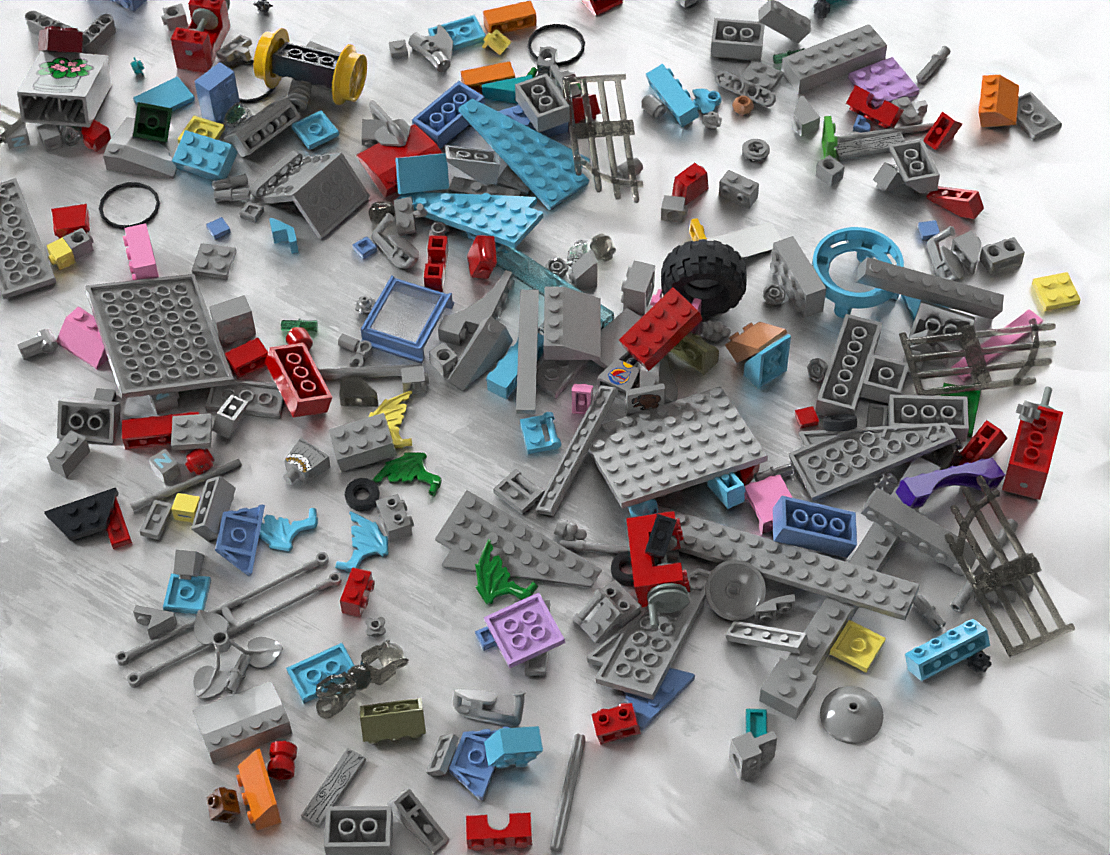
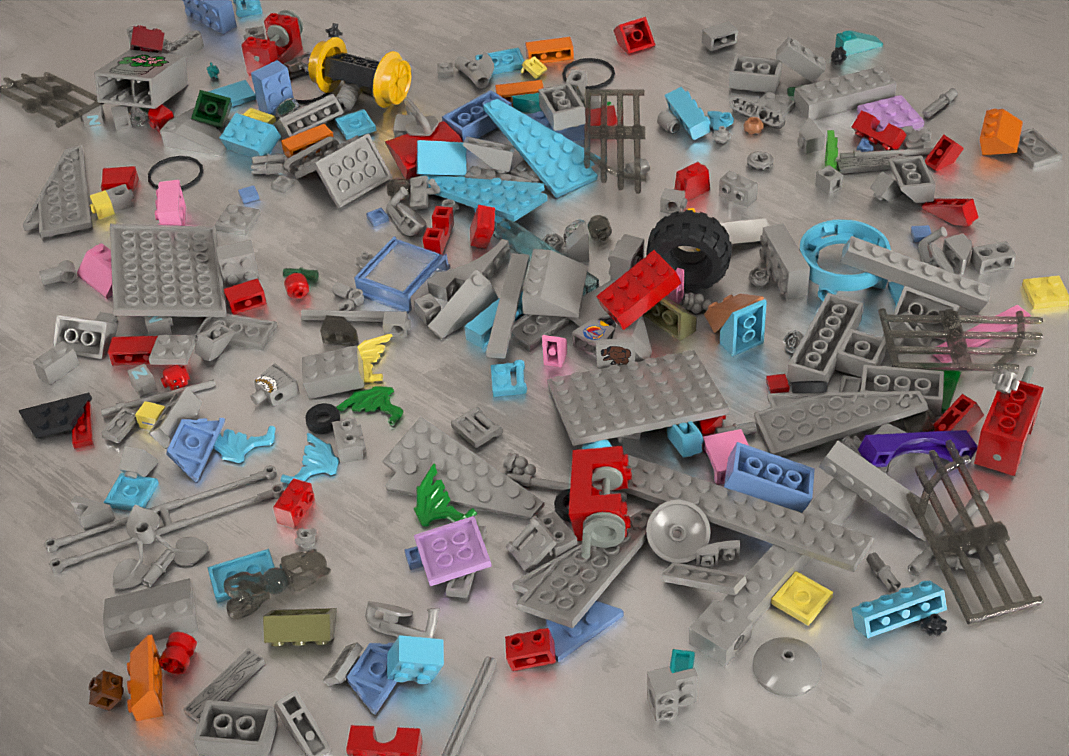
camera: 10 degrees right, 10 degrees down
red brick [265,343,332,418] -> none
medium azure slope [269,218,299,254] -> none
light grey tile [535,386,618,516] -> none
black plate [645,514,677,559] -> none
none -> orange brick [281,124,334,158]

